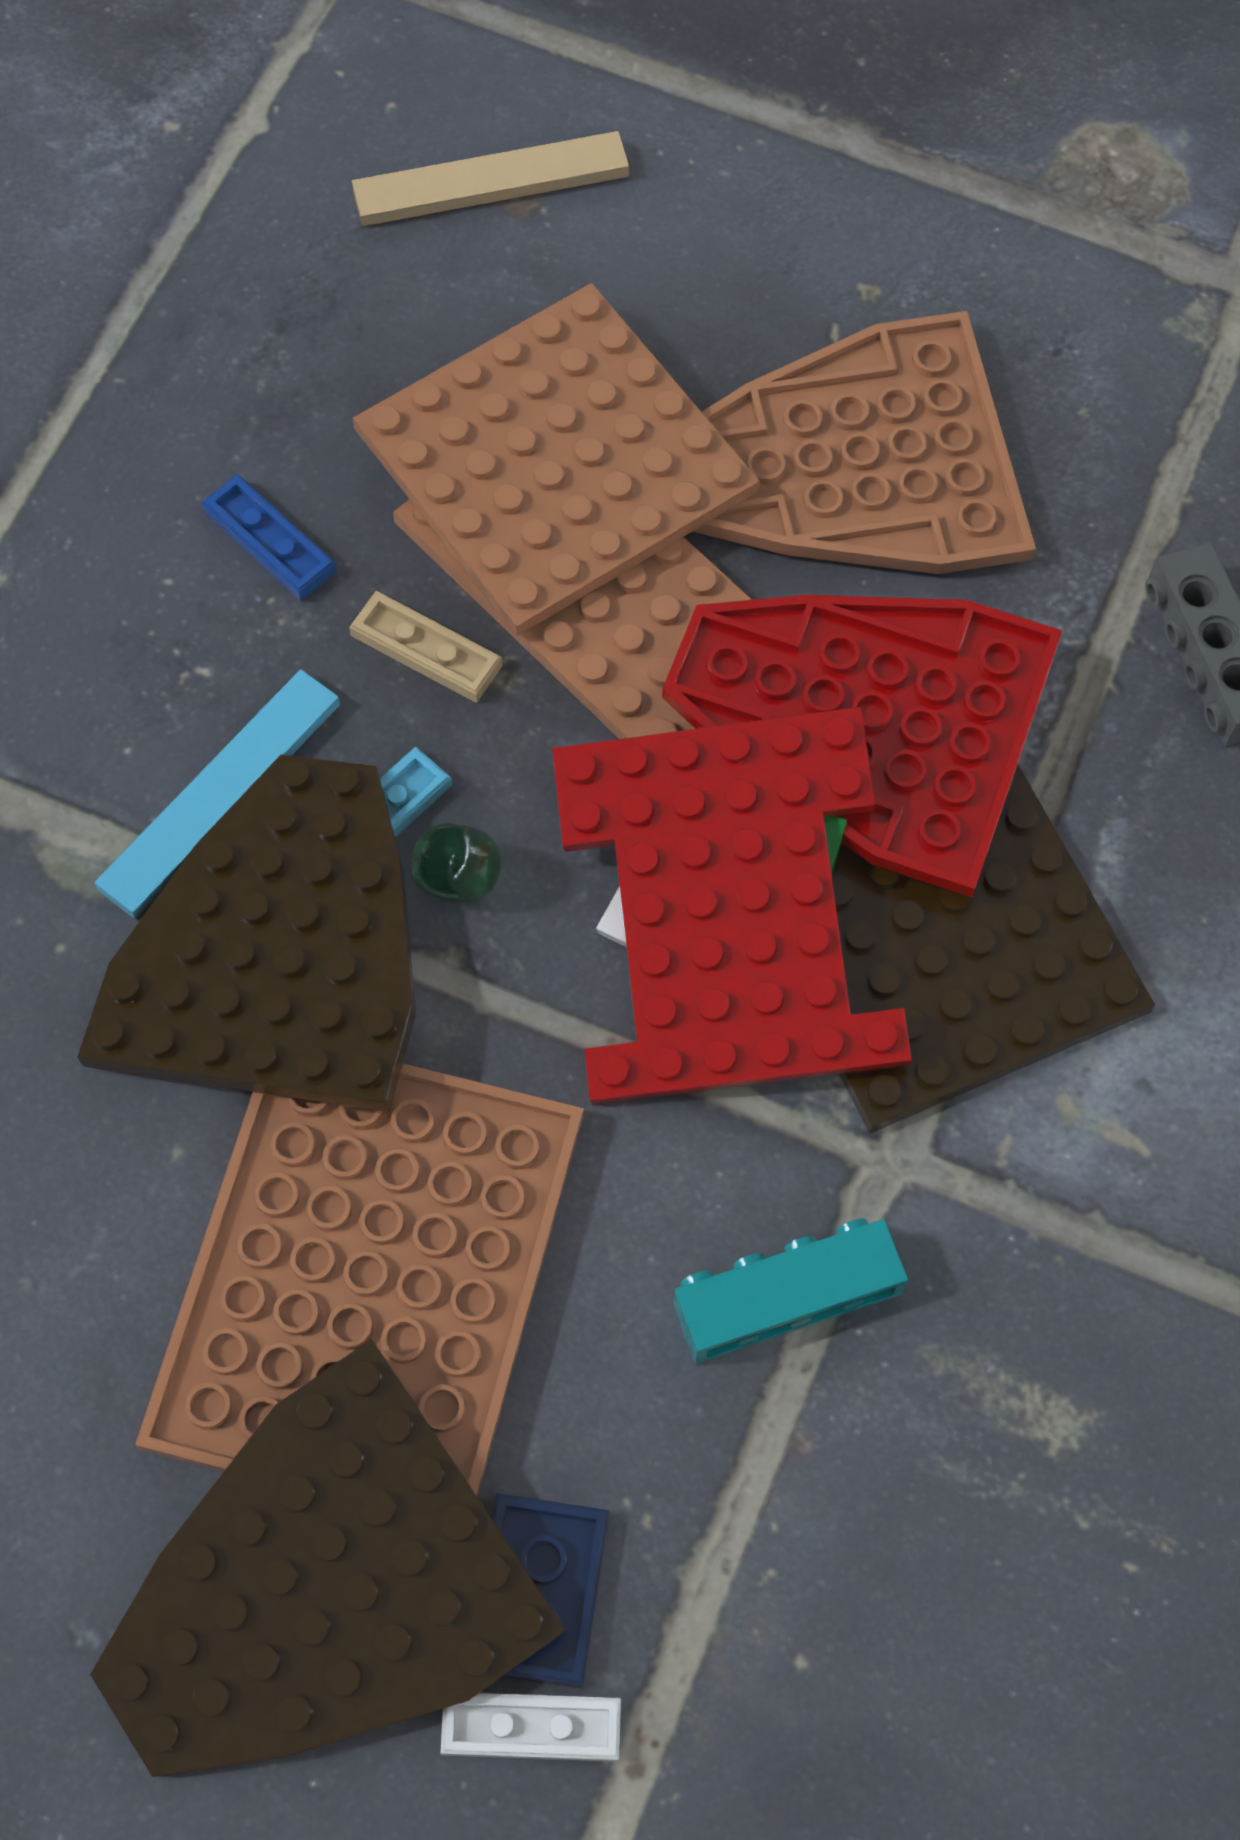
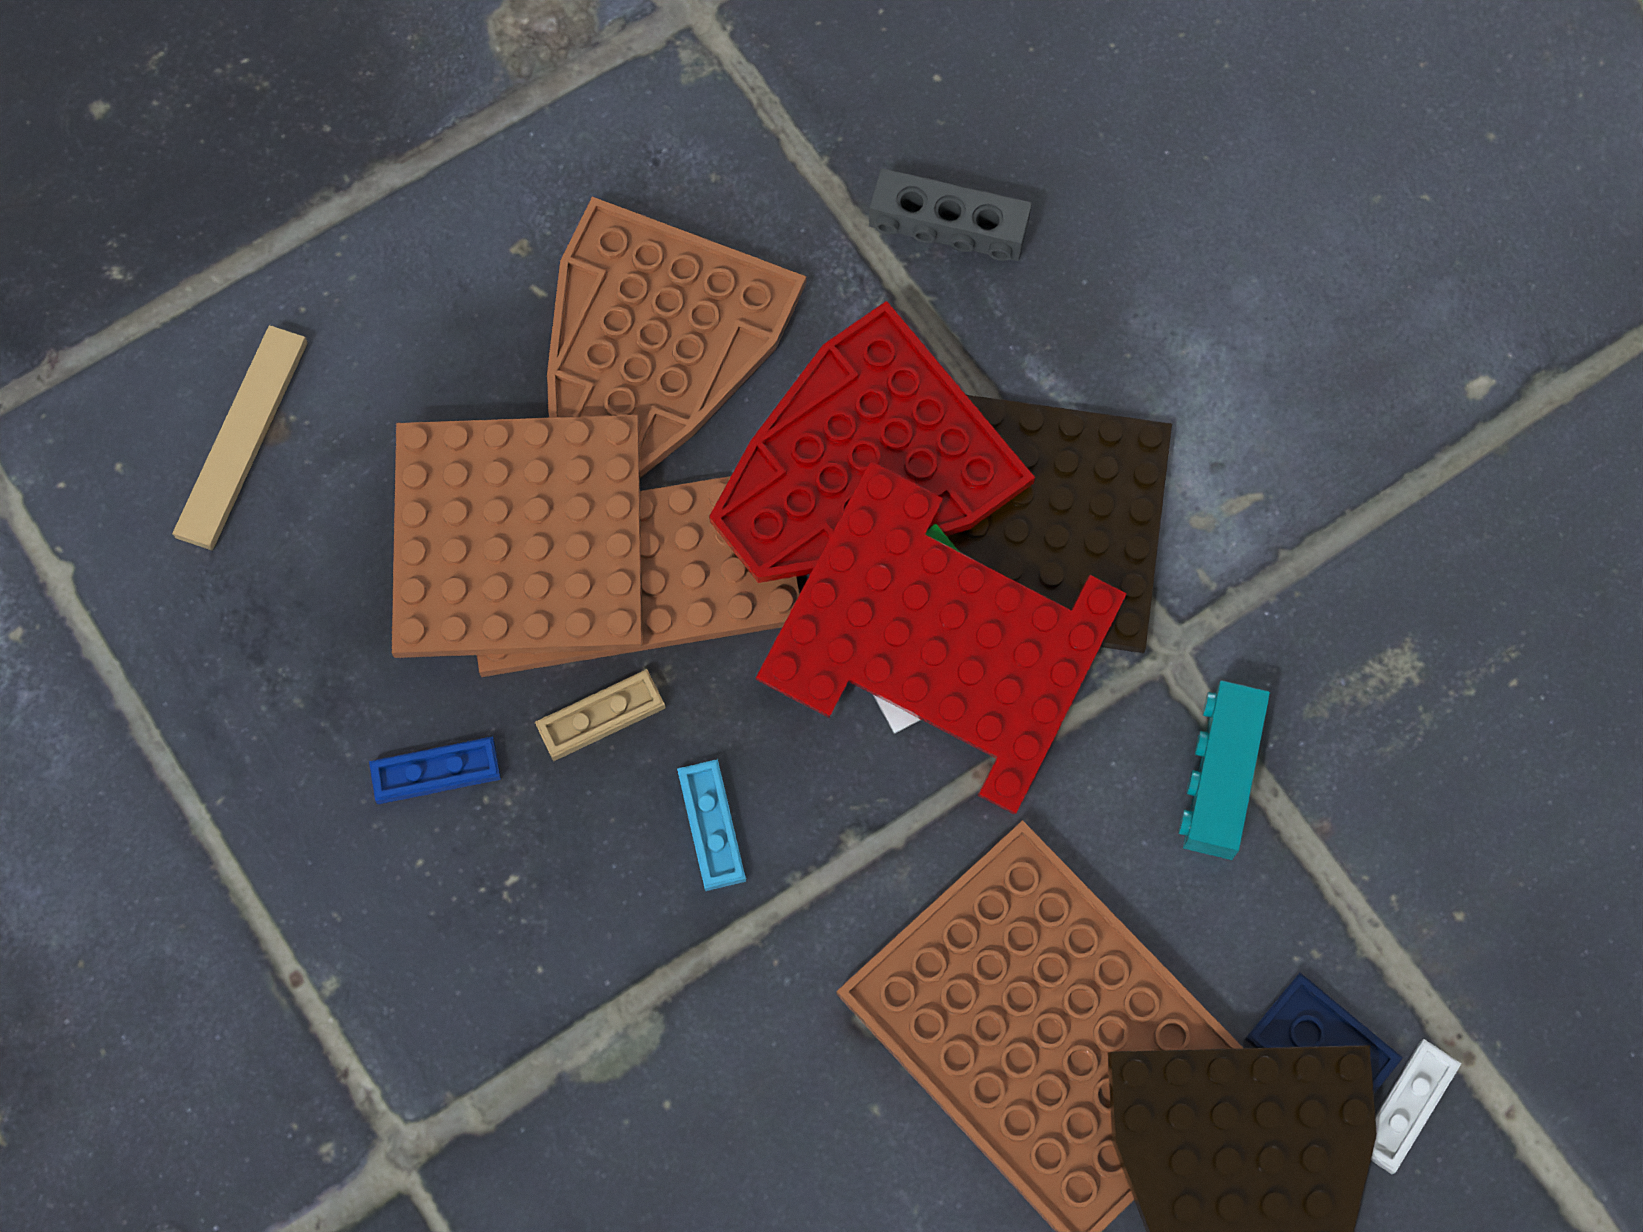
camera: 55 degrees left, 5 degrees up
dark brown piece [77,755,416,1112] -> none
medium azure tile [94,669,340,919] -> none
clear green helmet [411,823,501,903] -> none

